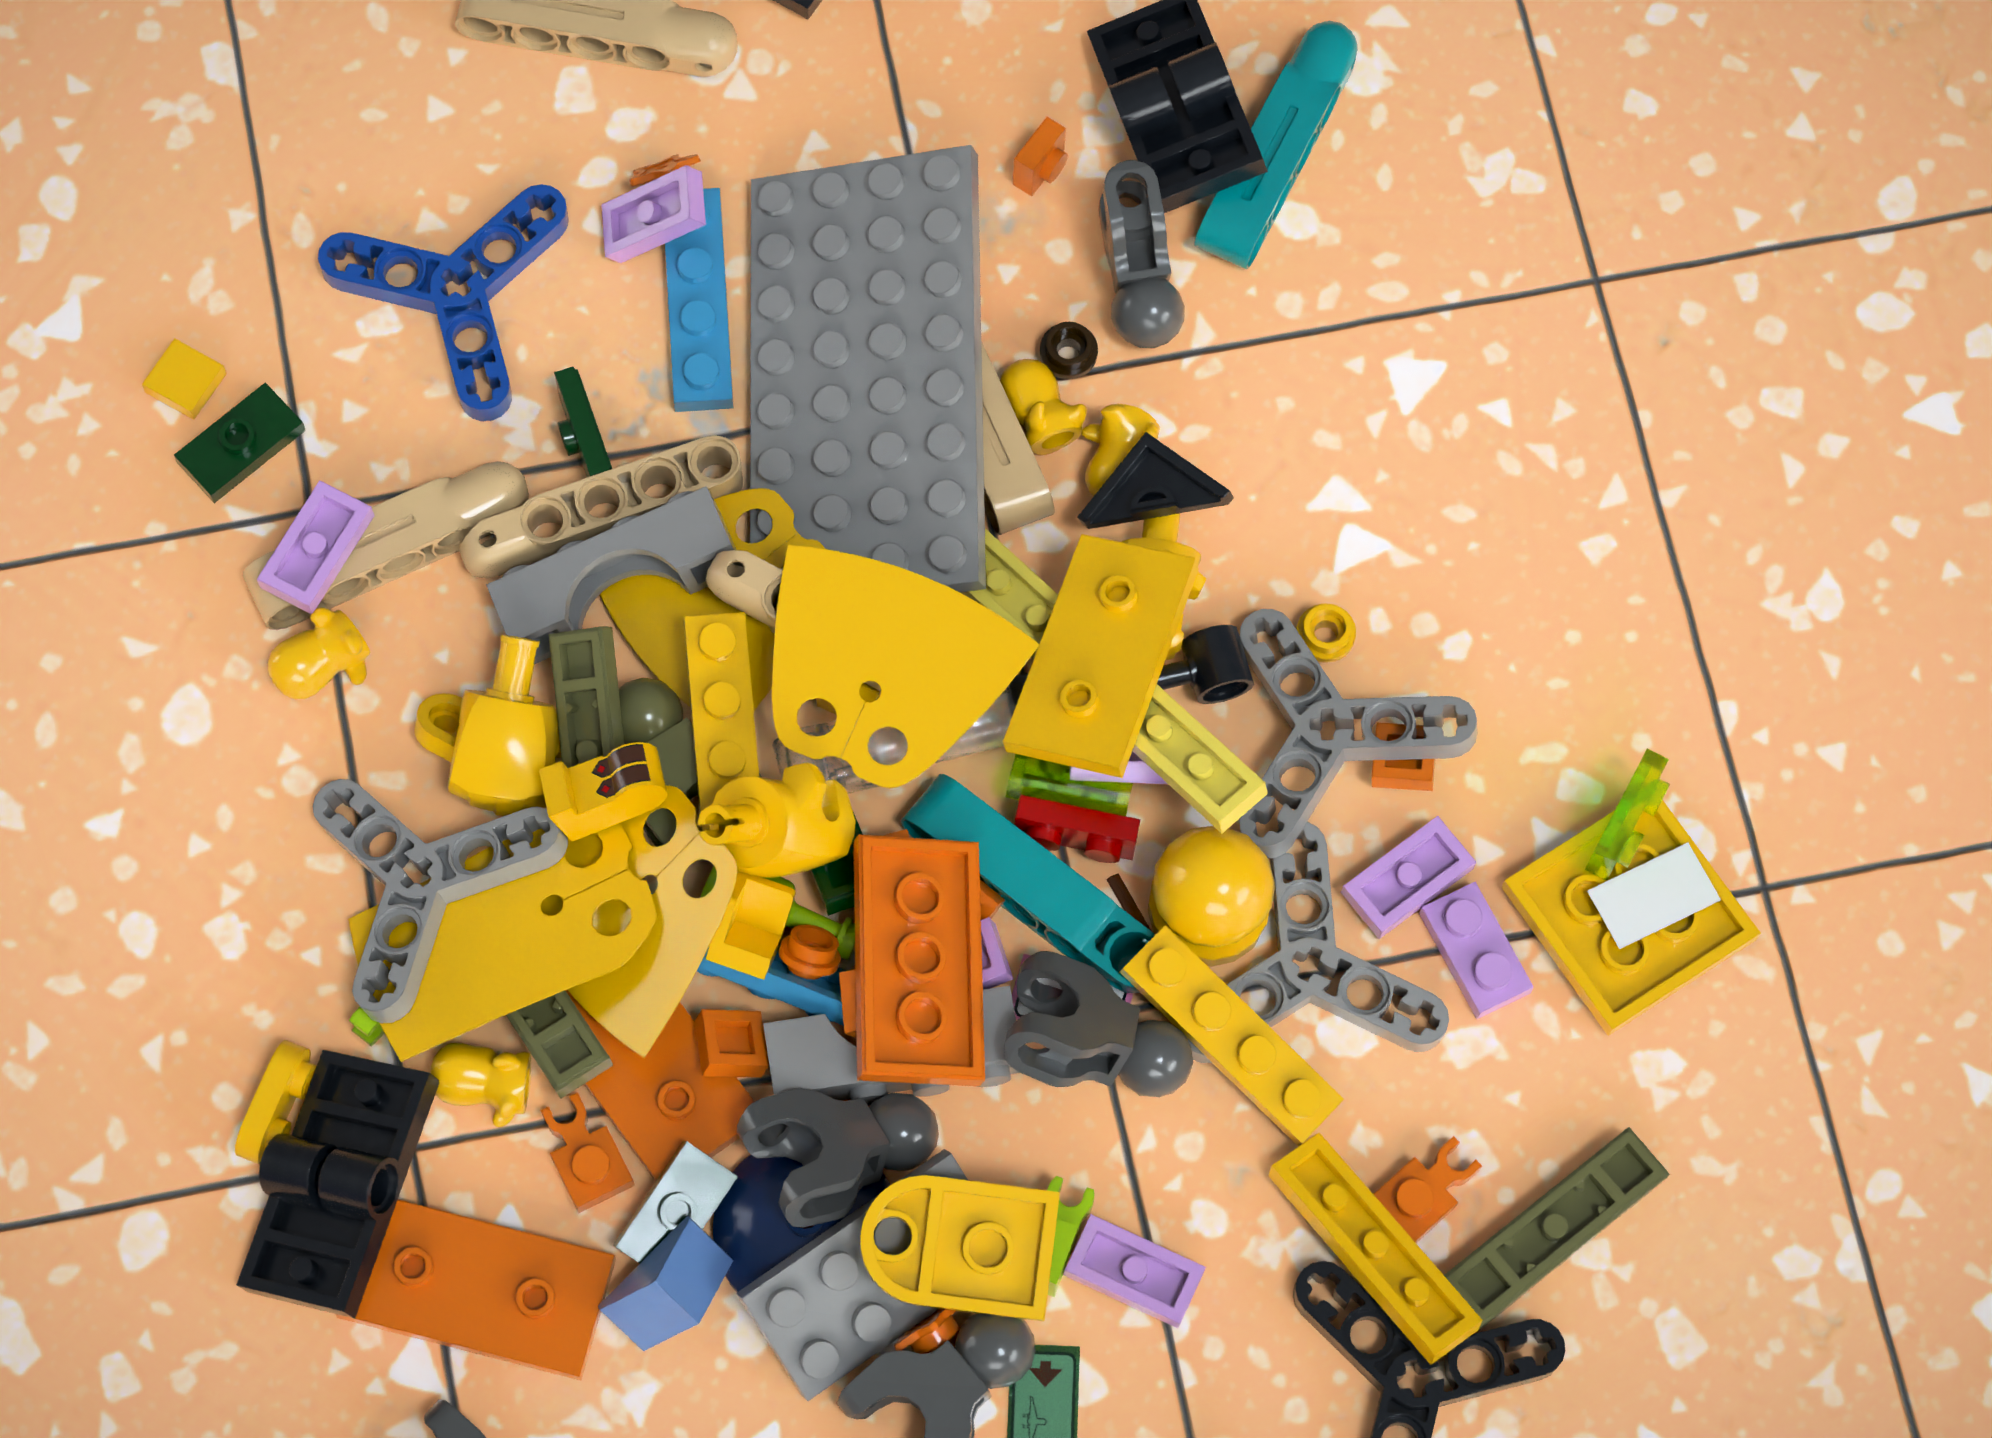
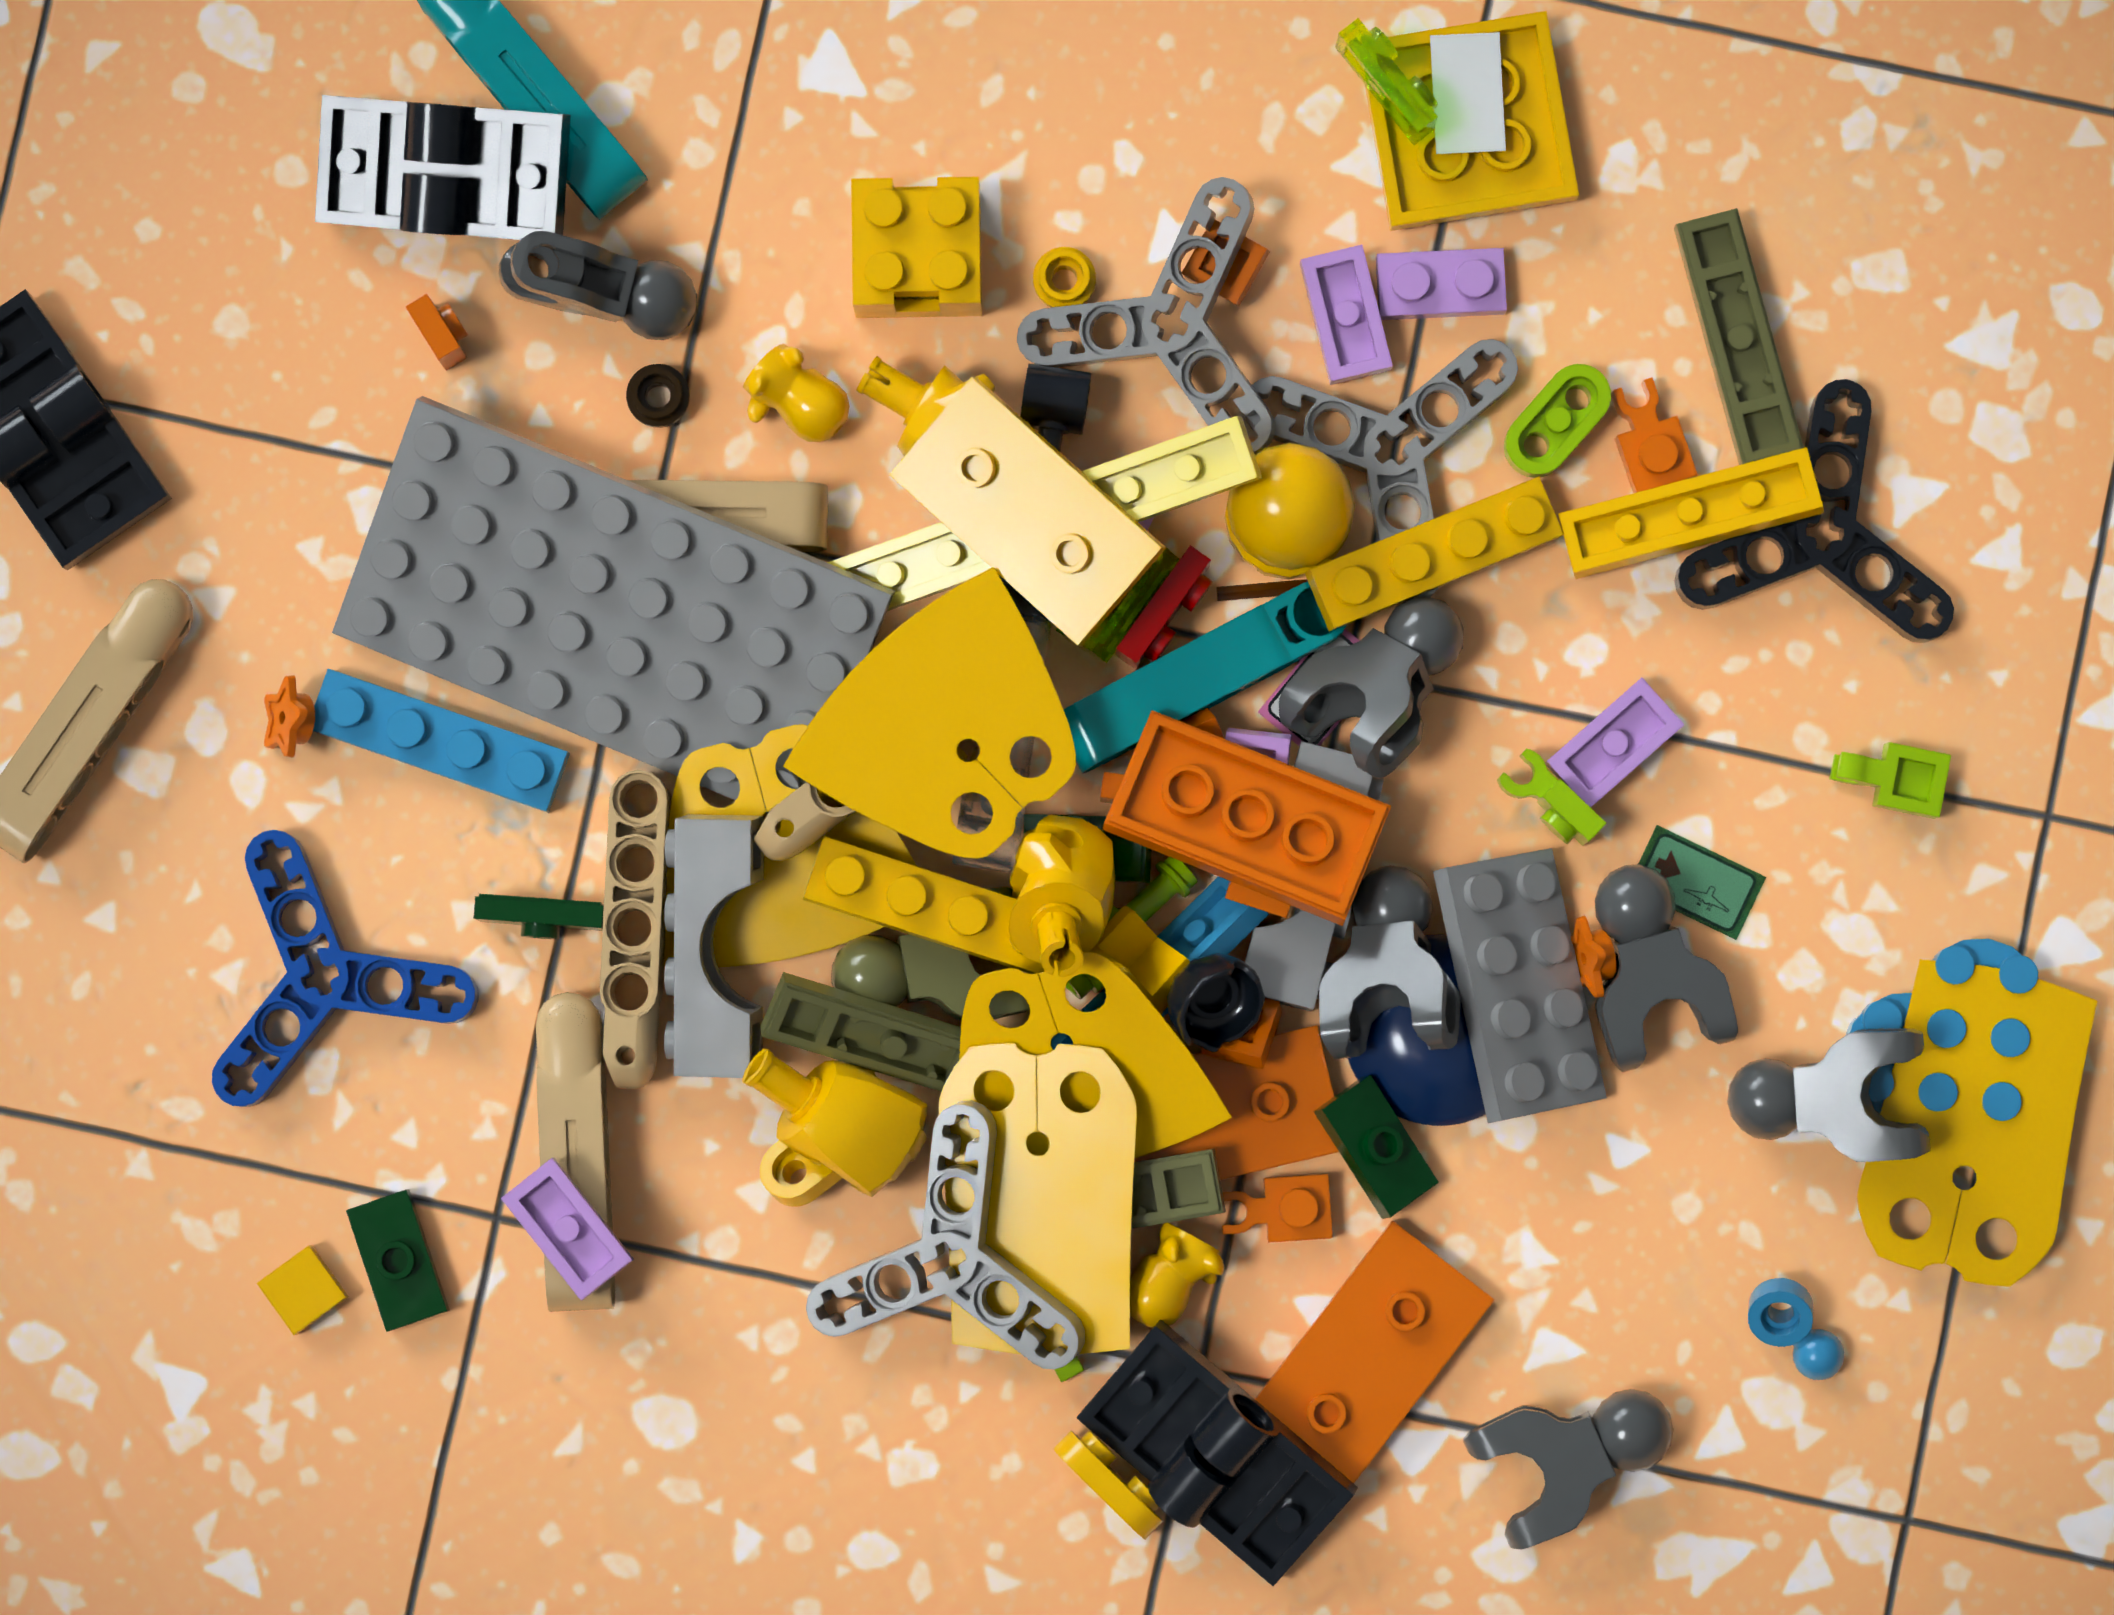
camera: 60 degrees left, 15 degrees up
yellow animal [267,607,371,699] -> none
yellow leg [539,742,668,842] -> none
medium blue slope [598,1216,734,1351] -> none
lavender plate [601,165,706,263] -> none
orange plate [779,925,841,980] -> none
yellow plate [860,1175,1060,1321] -> none
yellow animal [1000,359,1087,455] -> none
black tile [1077,432,1234,529] -> none
none -> yellow piece [851,177,982,318]
none -> black hair [1167,953,1265,1052]
none -> lime plate [1504,364,1611,478]

